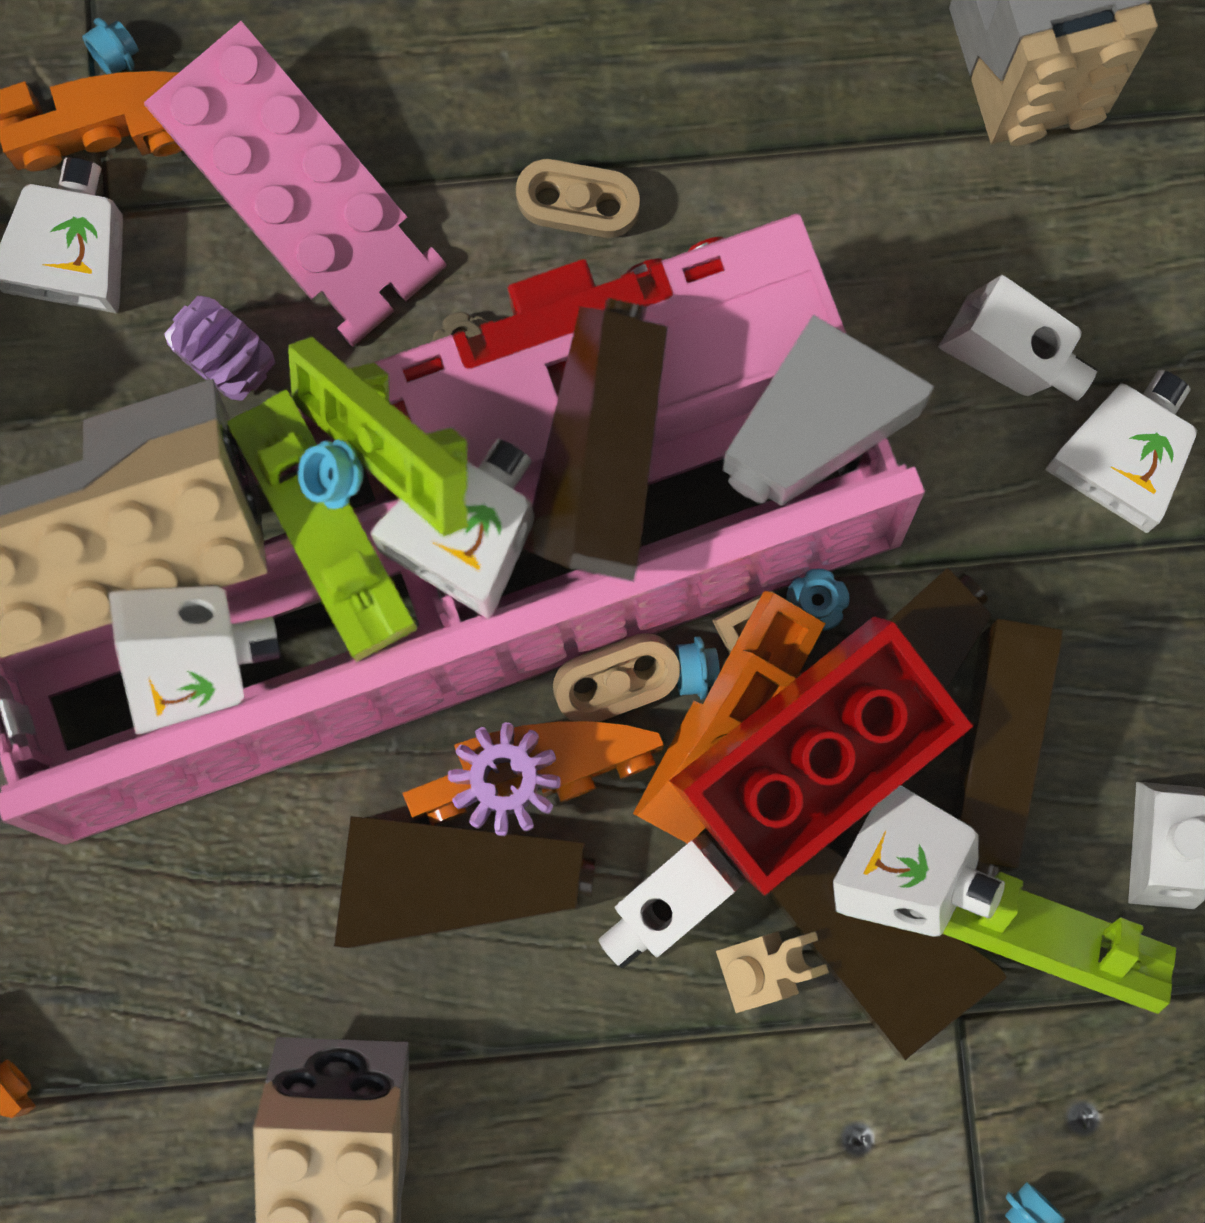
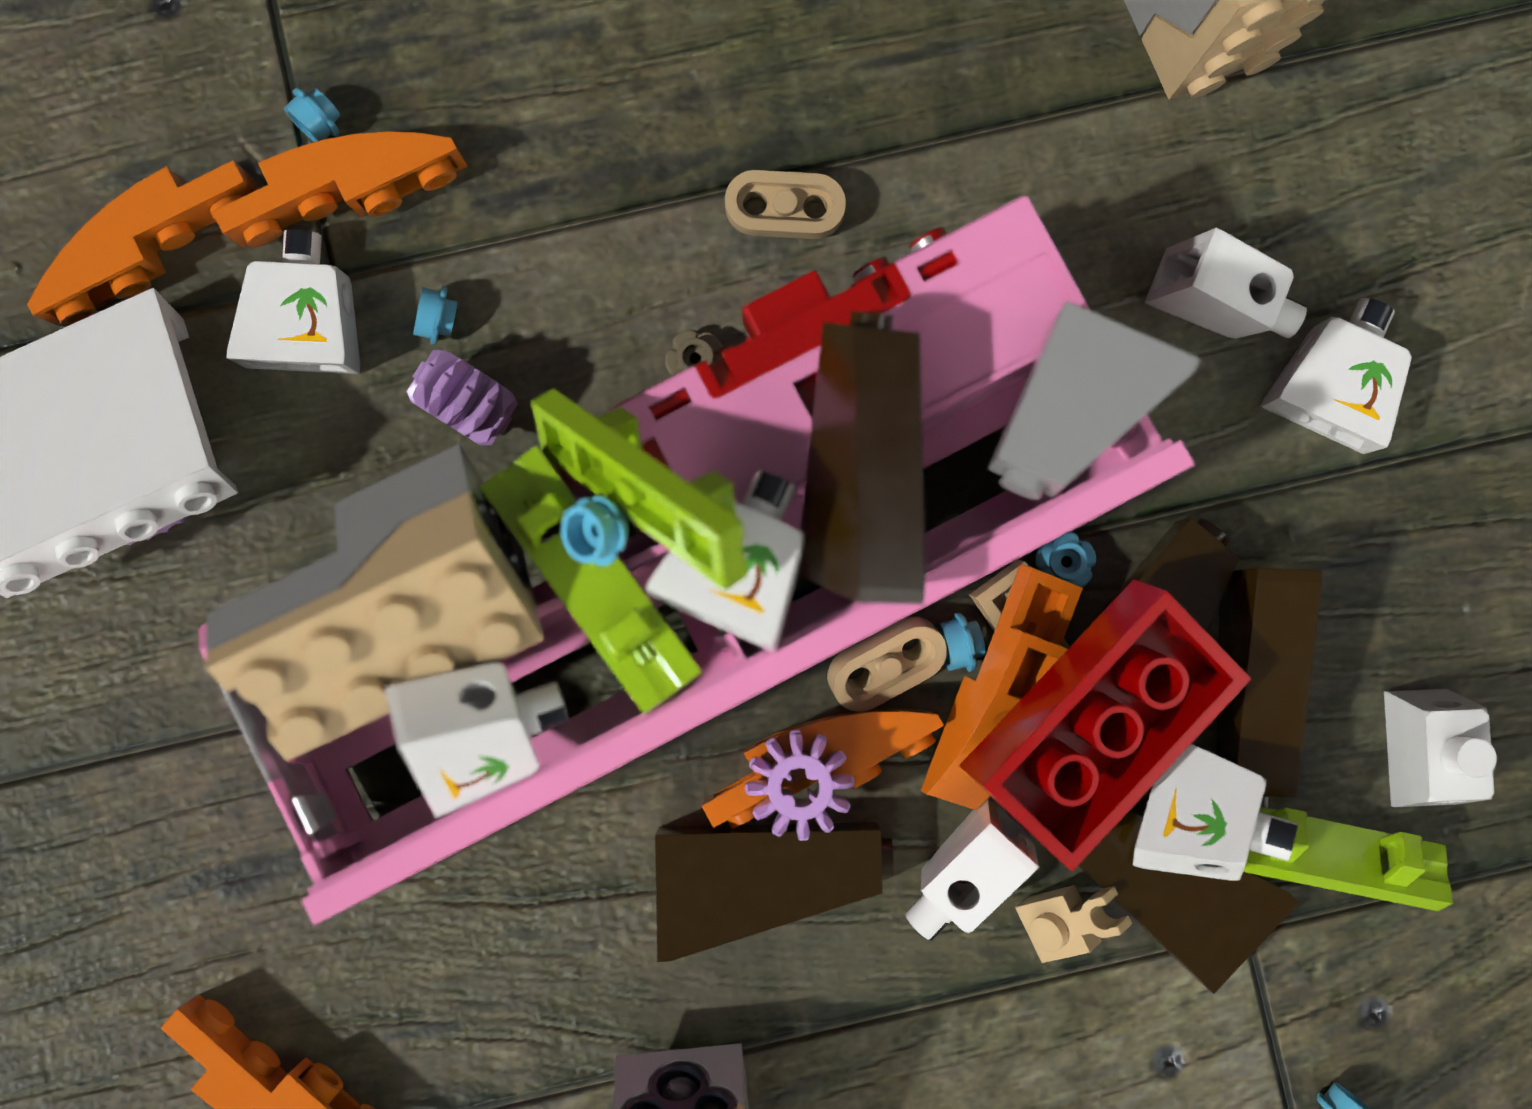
camera: 15 degrees left, 5 degrees up
bright pink hinge [144,21,447,347] -> none
none -> medium azure plate [413,286,458,345]

